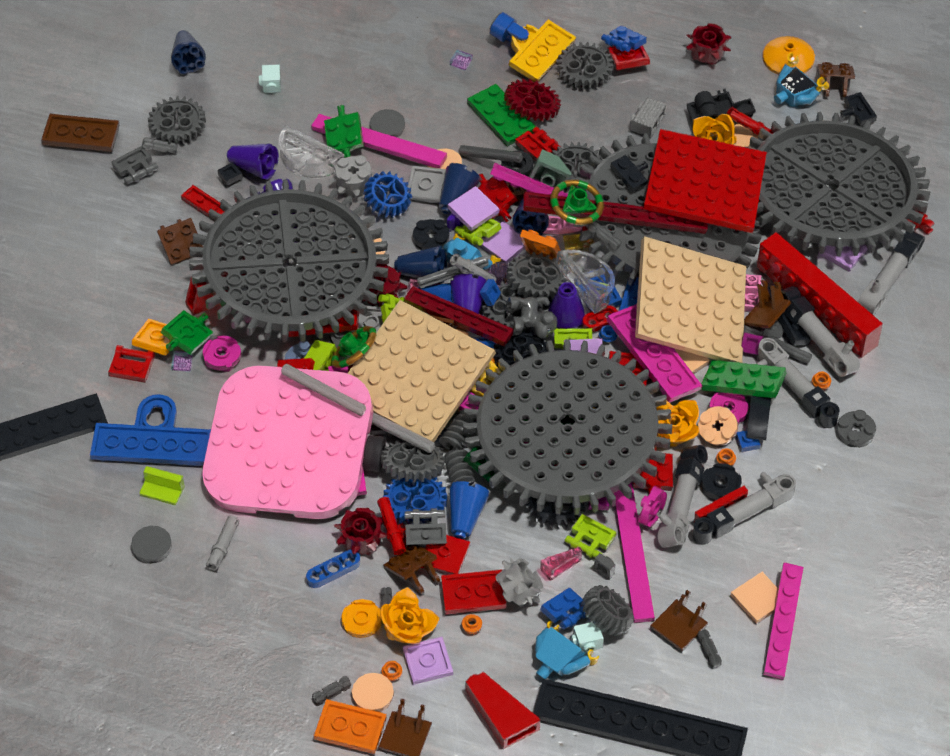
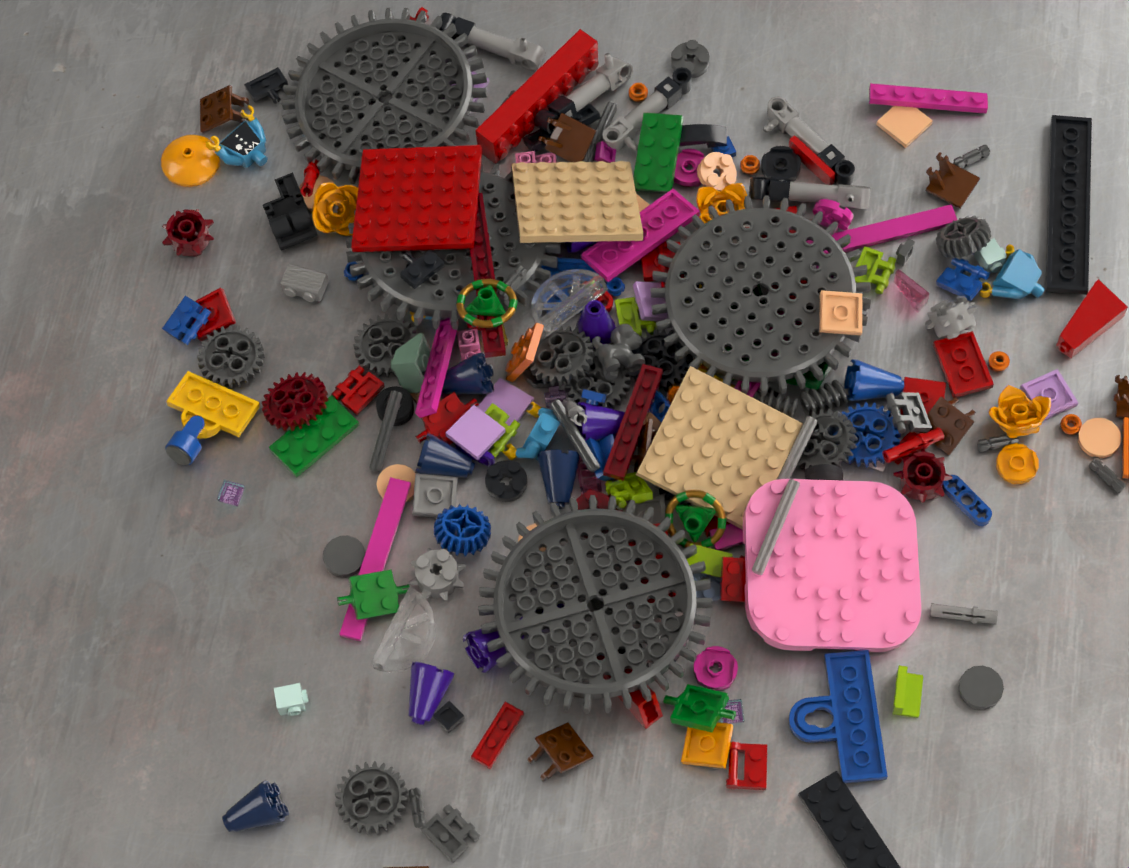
camera: 95 degrees left, 10 degrees up
none -> light nougat tile [819,290,862,336]

